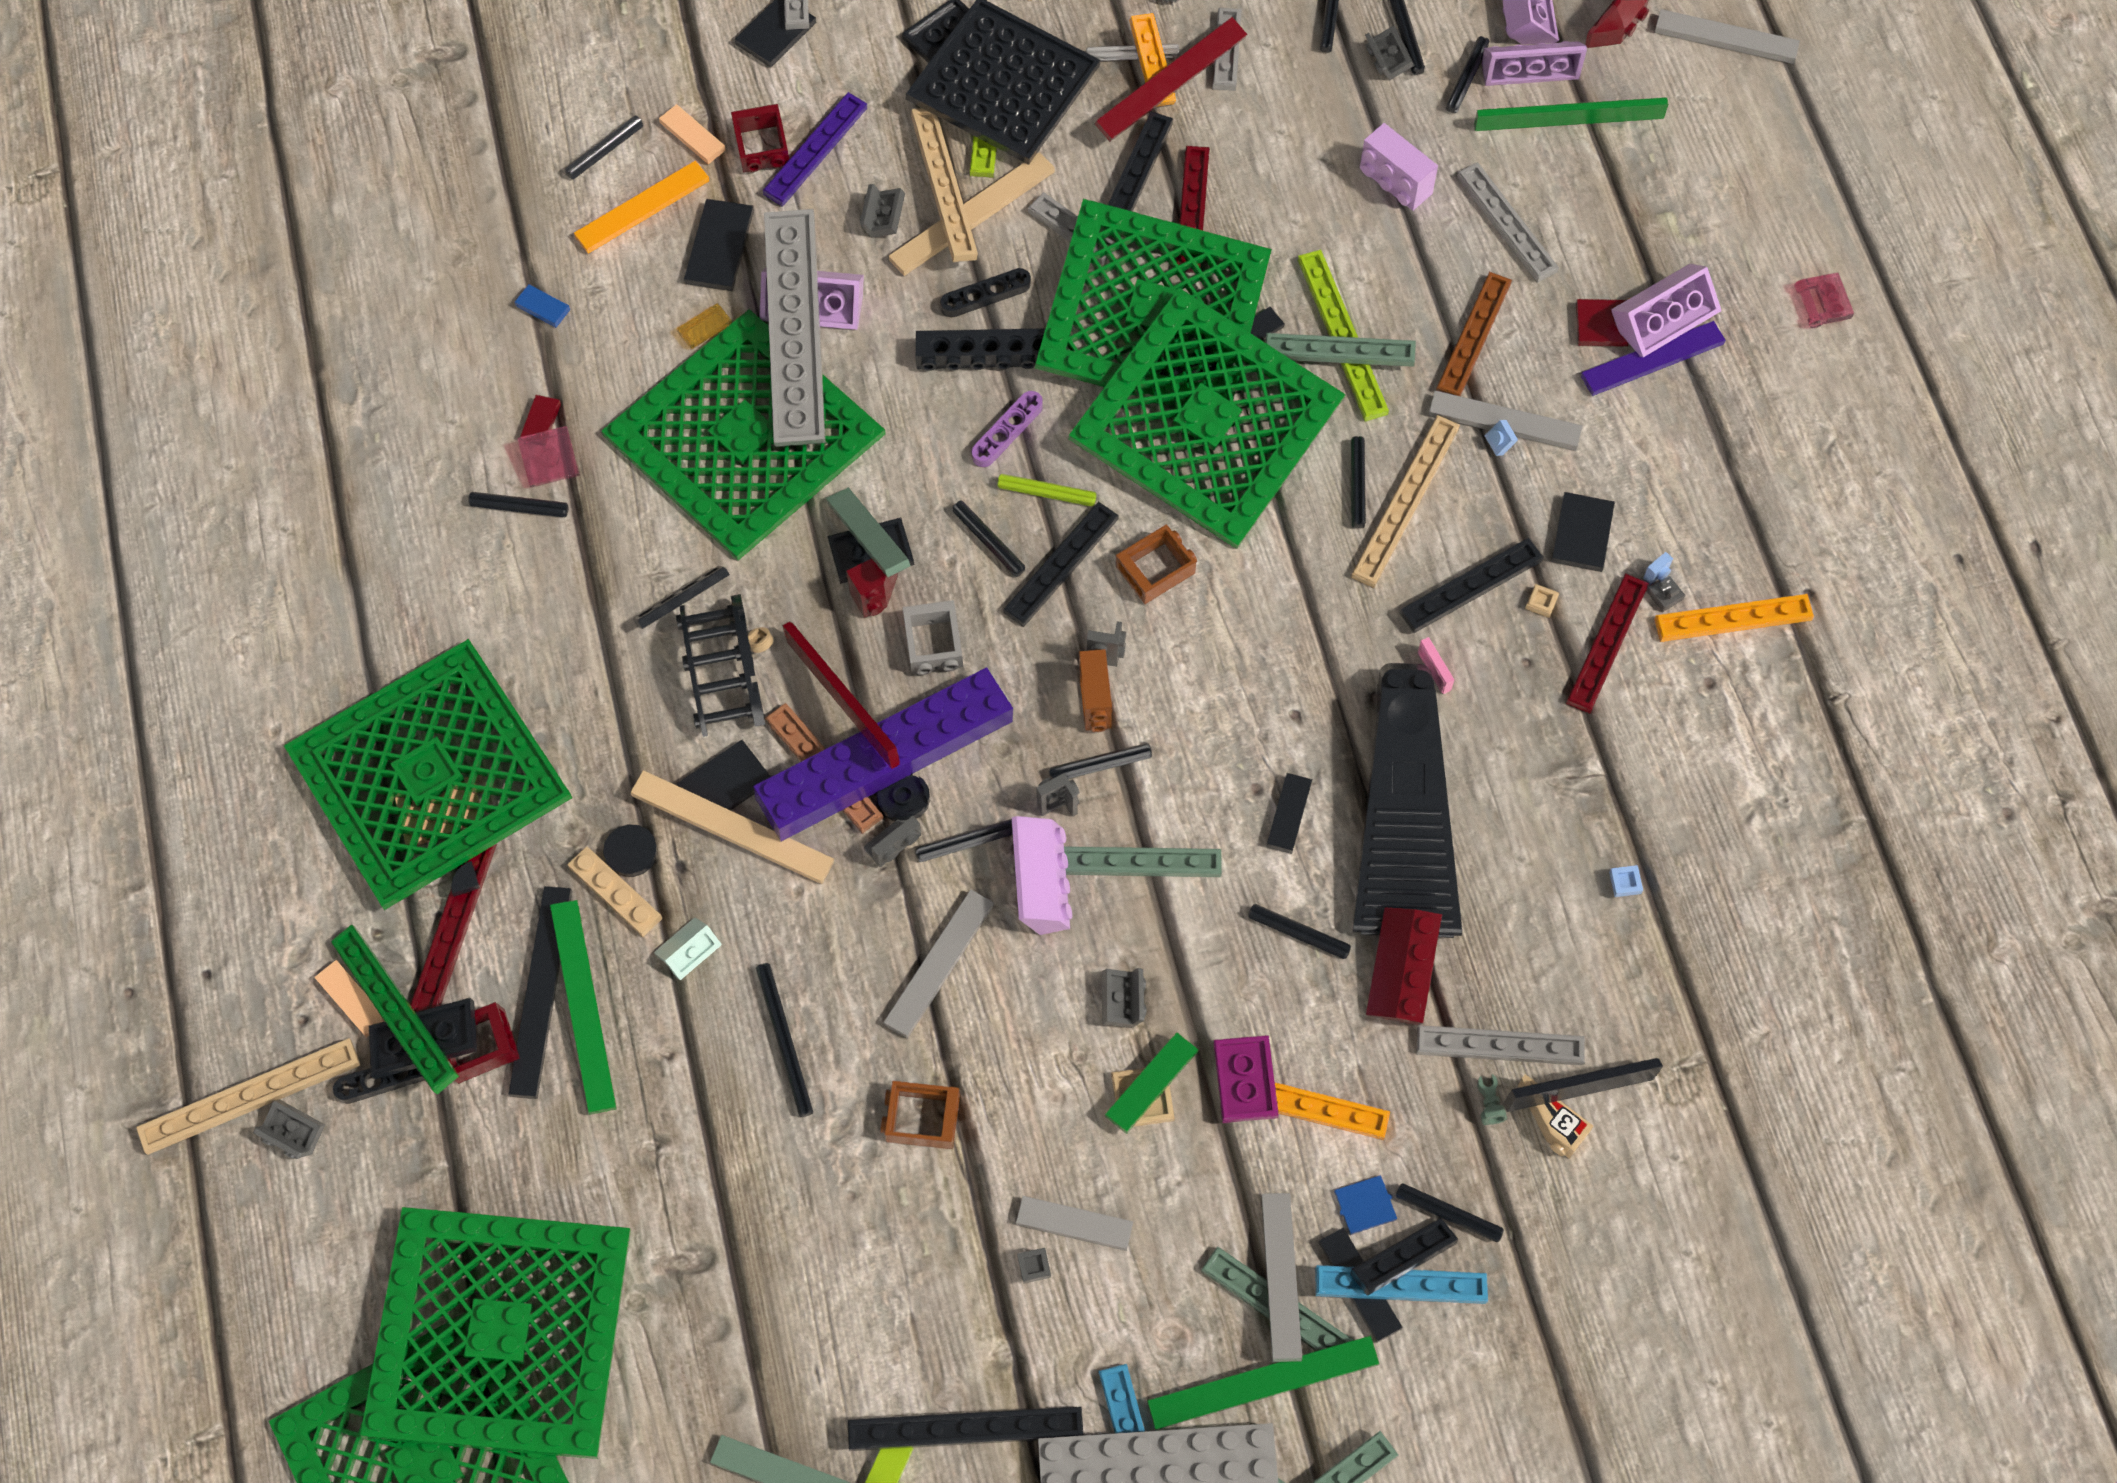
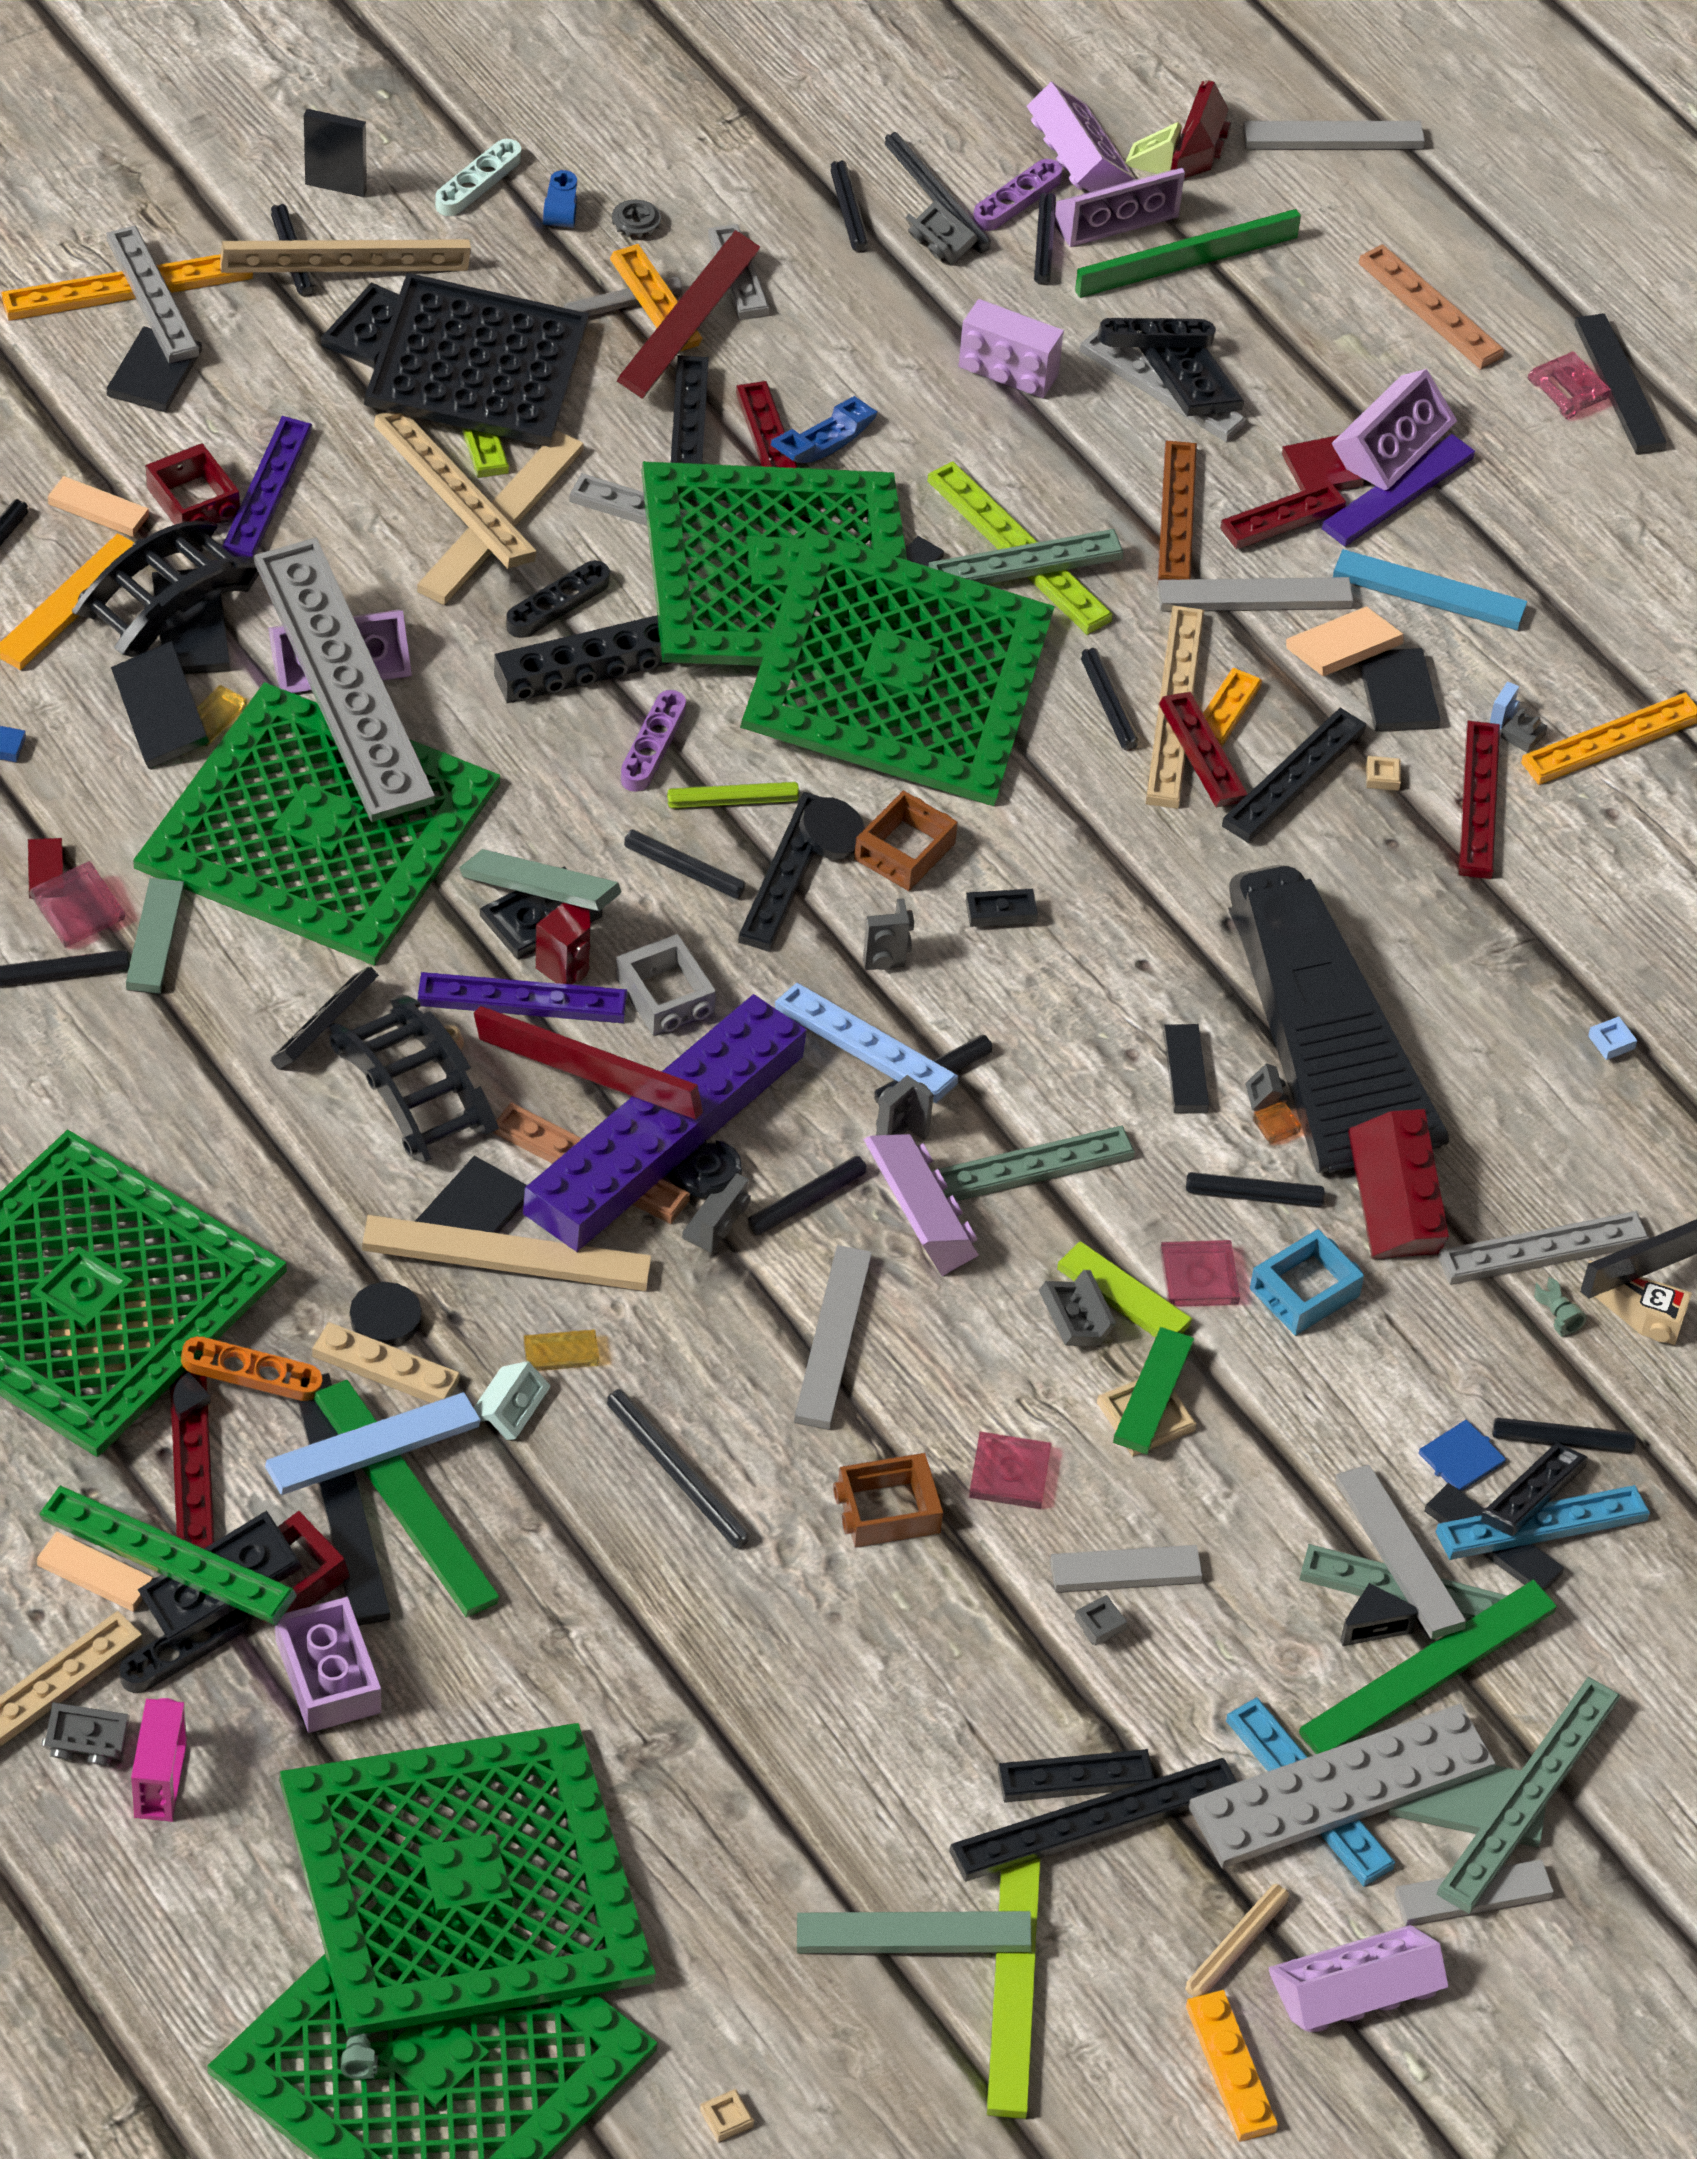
camera: 25 degrees left, 15 degrees down
dark grey bracket [860,184,905,238] -> none
dark orange window [1079,649,1112,732] -> none
magenta tile [1213,1035,1279,1123] -> none
light orange tile [1275,1082,1390,1140] -> none
bright pink tile [1418,637,1454,694] -> none
light blue plate [1485,420,1518,456] -> none
none -> black fence [72,521,259,657]
none -> black tile [111,641,210,769]
none -> sand green tile [126,878,184,994]
none -> dark pink window [131,1698,187,1822]
none -> orange beam [181,1336,322,1401]
none -> light blue tile [265,1392,481,1496]
none -> lavender brick [275,1597,381,1733]
none -> sand green piece [341,2033,378,2079]
none -> dark purple tile [417,972,627,1024]
none -> clear yellow tile [523,1329,599,1371]
none -> blue slope [771,396,877,463]
none -> light blue tile [775,983,958,1103]
none -> black tile [799,797,865,860]
none -> black plate [965,888,1038,927]
none -> clear pink tile [969,1431,1052,1509]
none -> medium lavender beam [973,159,1062,231]
none -> black tile [998,1749,1154,1803]
none -> lime tile [1057,1241,1192,1338]
none -> black beam [1097,318,1216,348]
none -> yellowish green slope [1125,122,1182,174]
none -> black tile [1139,332,1244,417]
none -> dark red plate [1158,692,1248,808]
none -> clear pink tile [1160,1240,1240,1306]
none -> light orange tile [1203,667,1262,747]
none -> dark red plate [1220,481,1346,549]
none -> dark grey tile [1245,1063,1289,1113]
none -> dark azure window [1250,1229,1364,1336]
none -> clear orange tile [1253,1101,1301,1145]
none -> light nougat tile [1286,606,1404,677]
none -> dark azure tile [1333,549,1527,630]
none -> black slope [1340,1583,1418,1646]
none -> nougat tile [1358,244,1505,370]
none -> black tile [1574,313,1667,454]

